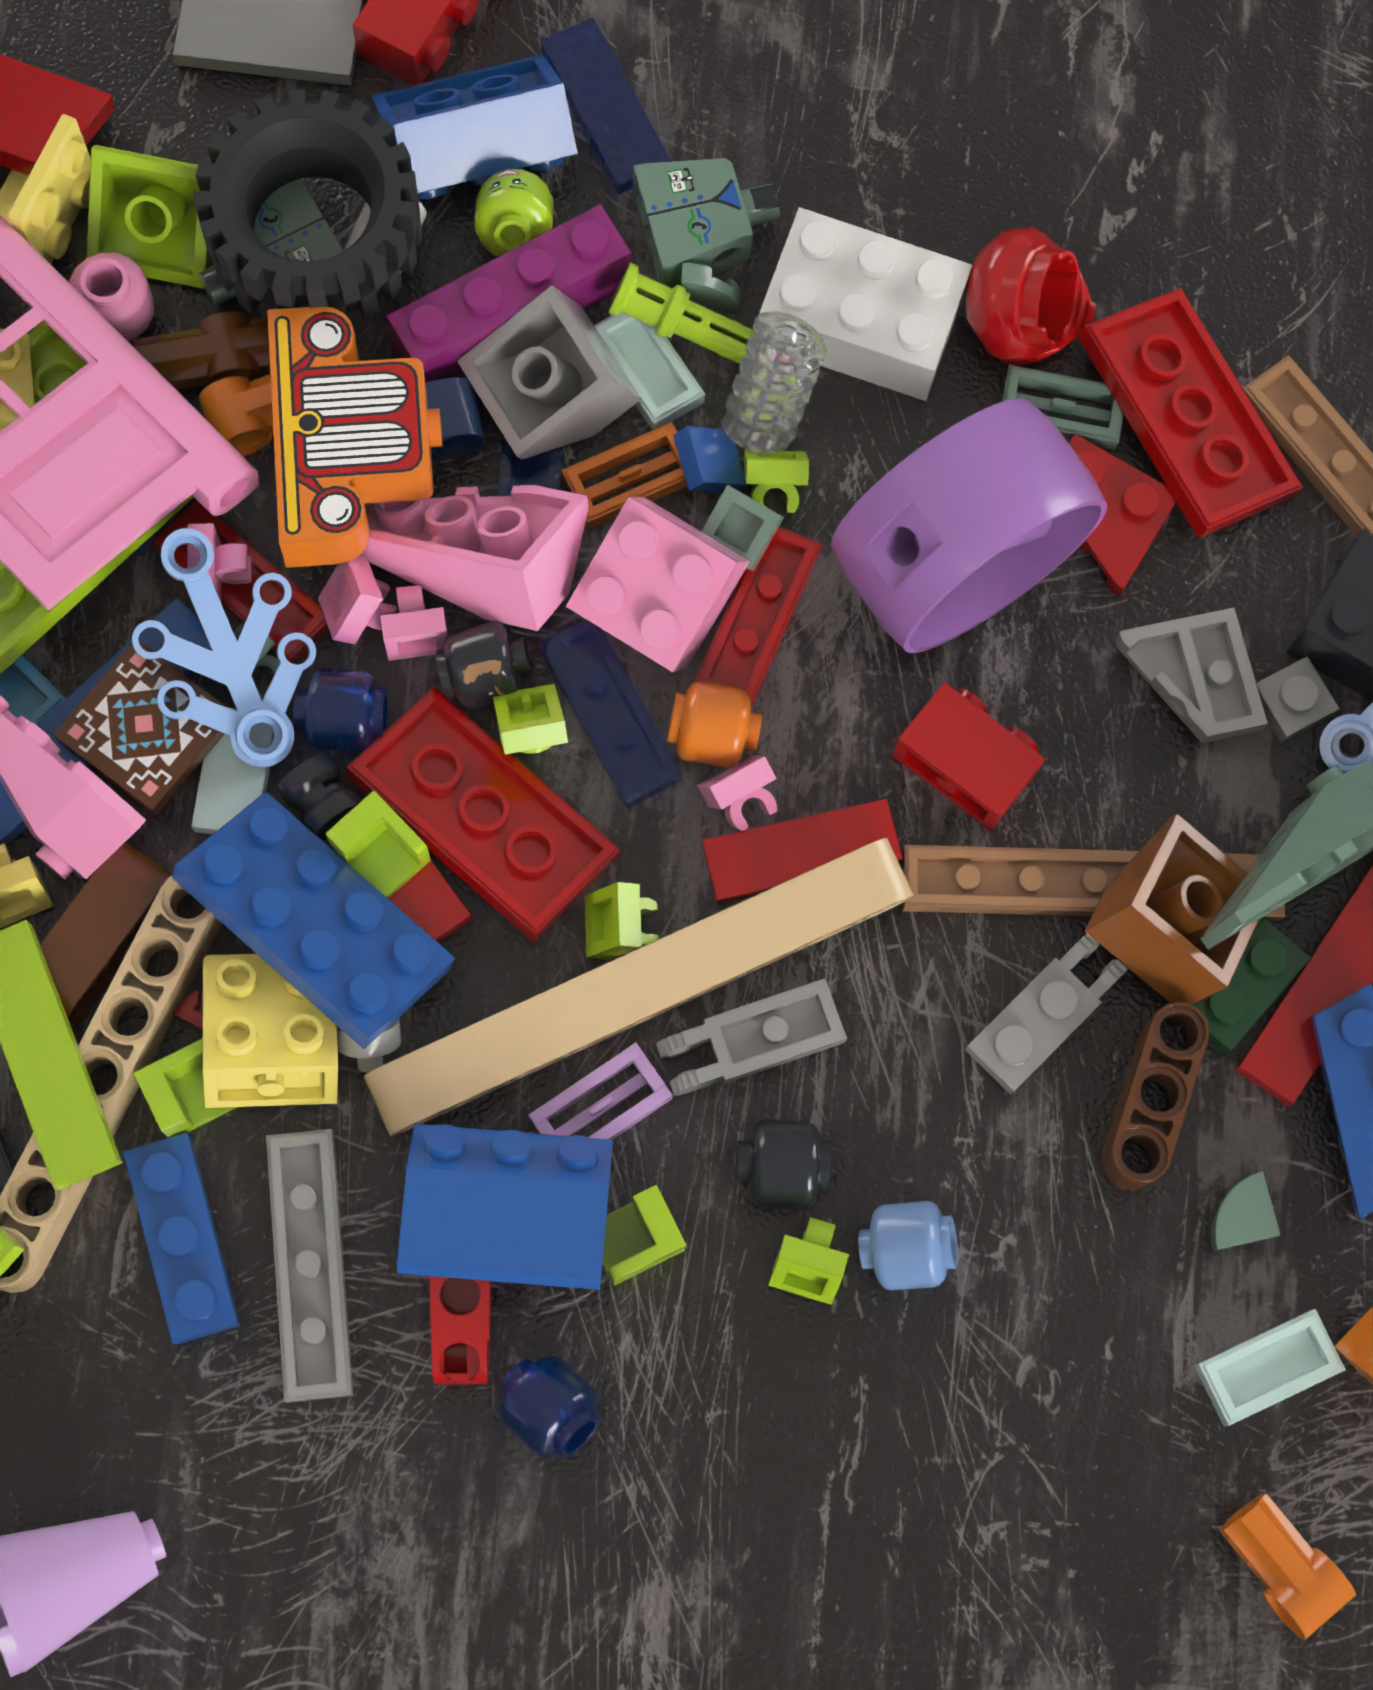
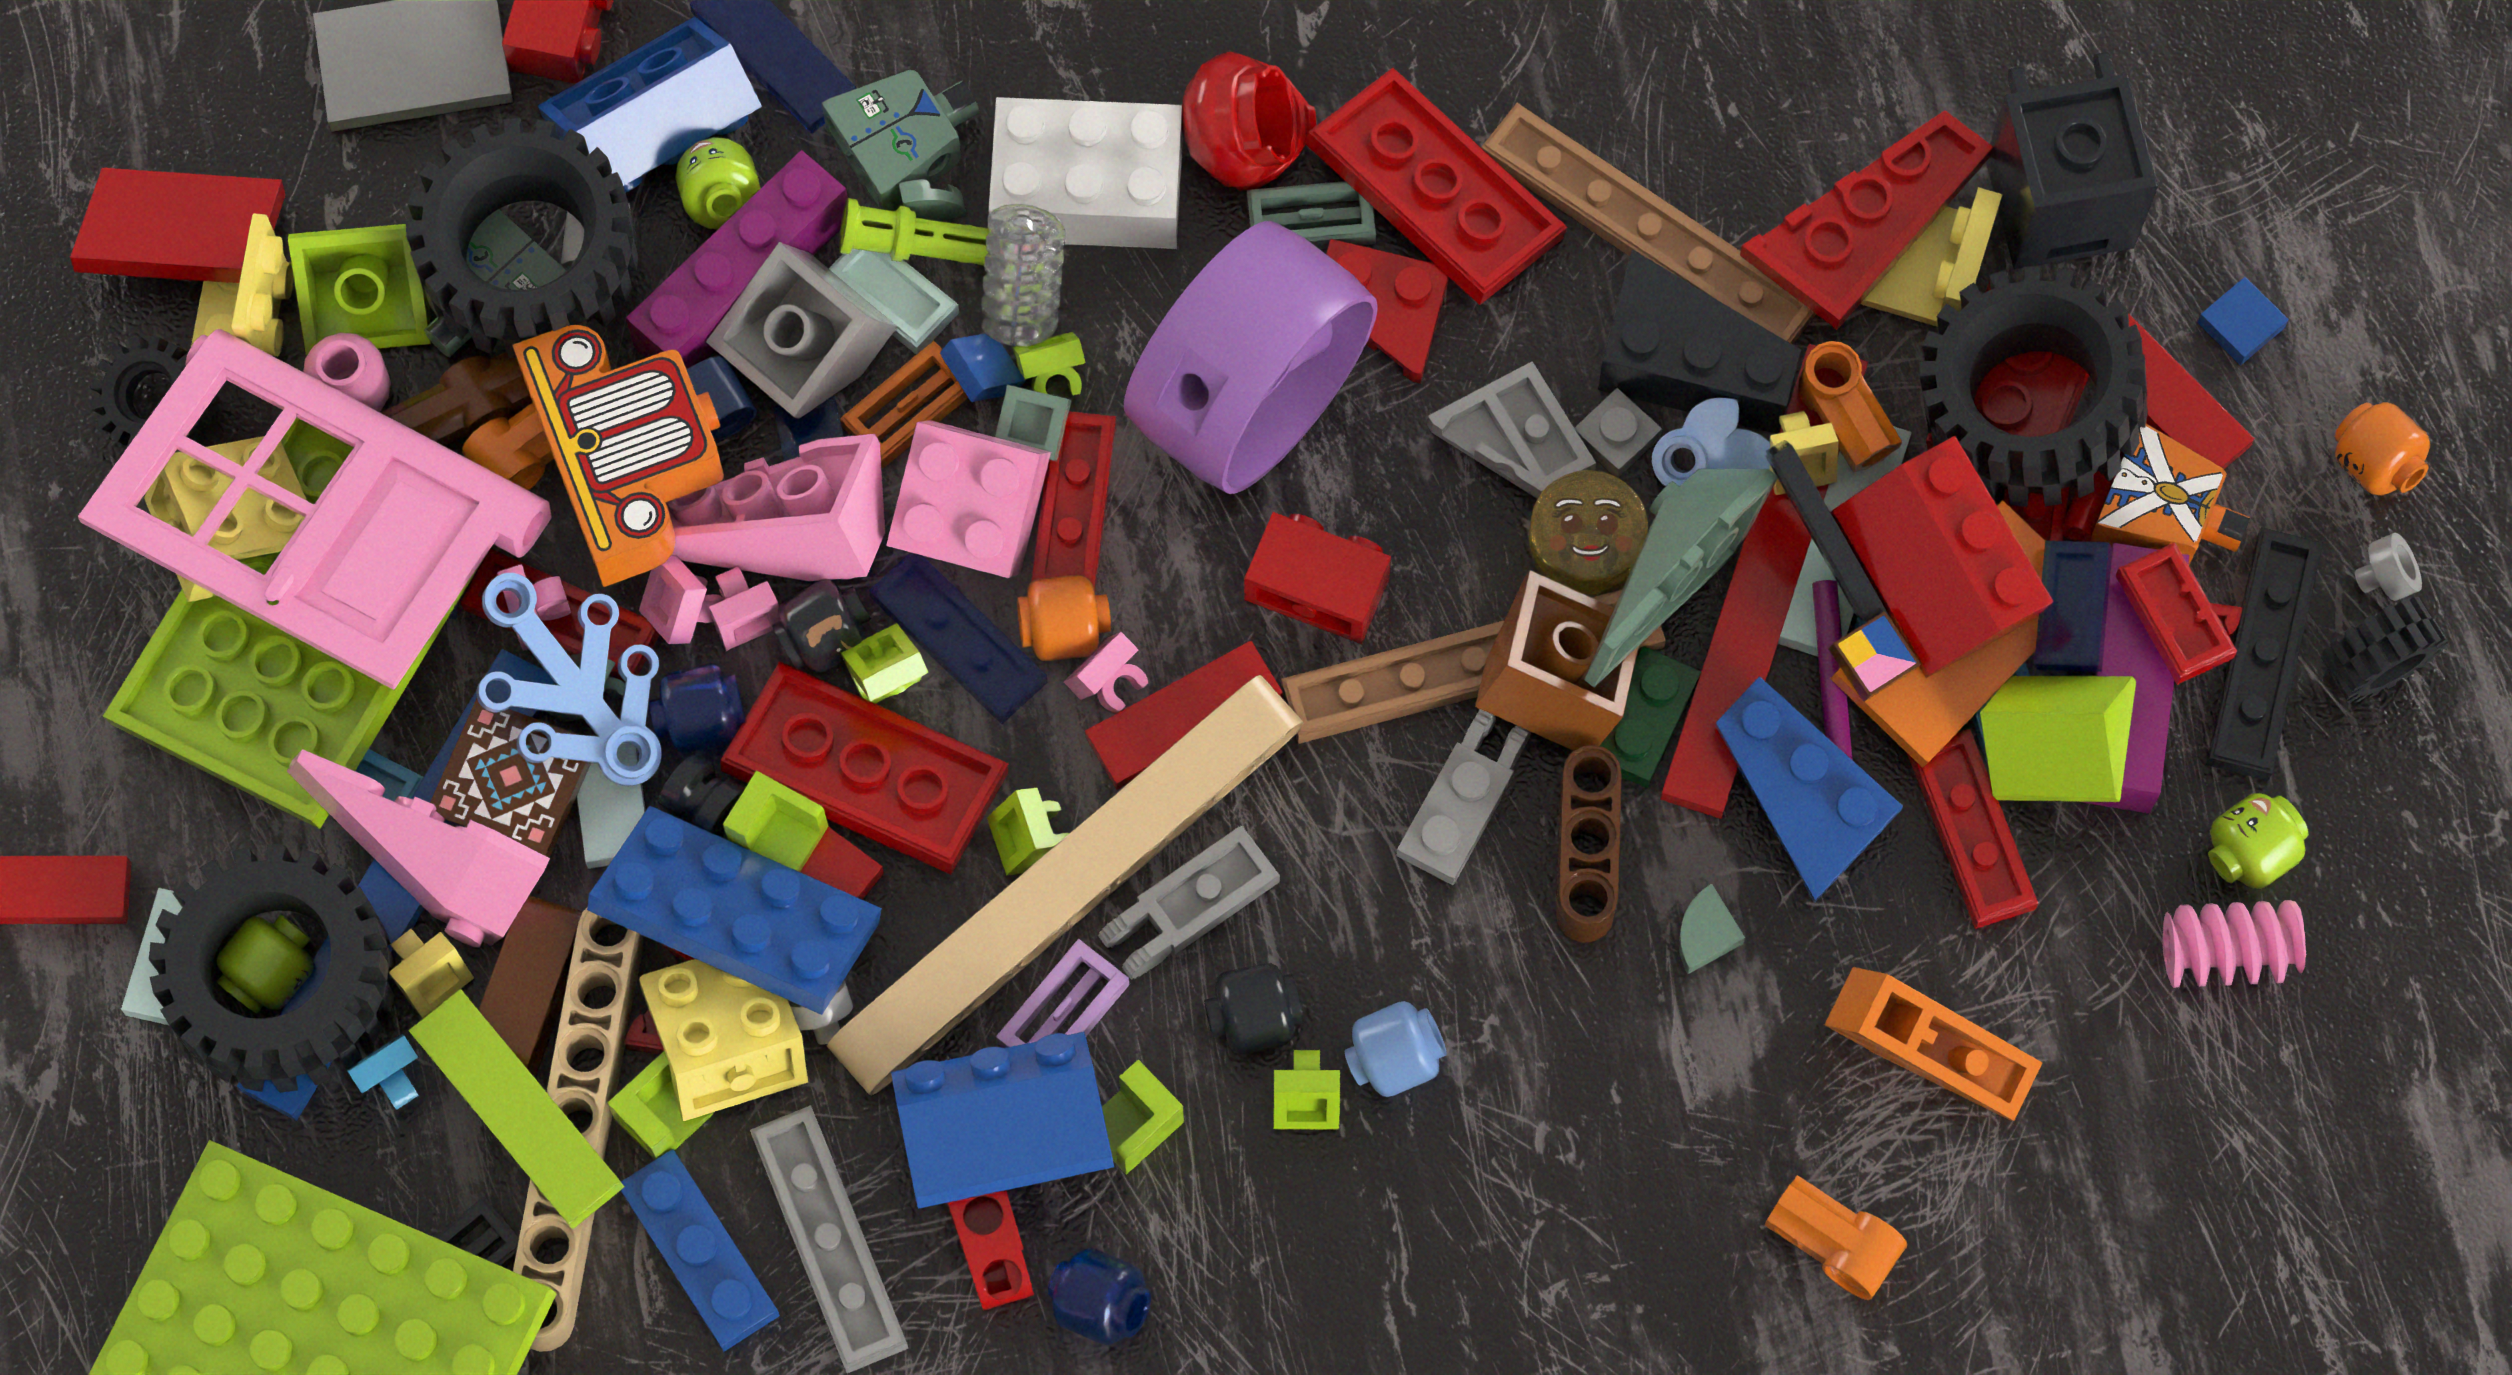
camera: 10 degrees left, 5 degrees down
light aqua tile [1194,1309,1346,1427] -> none
none -> clear yellow head [1528,470,1648,596]

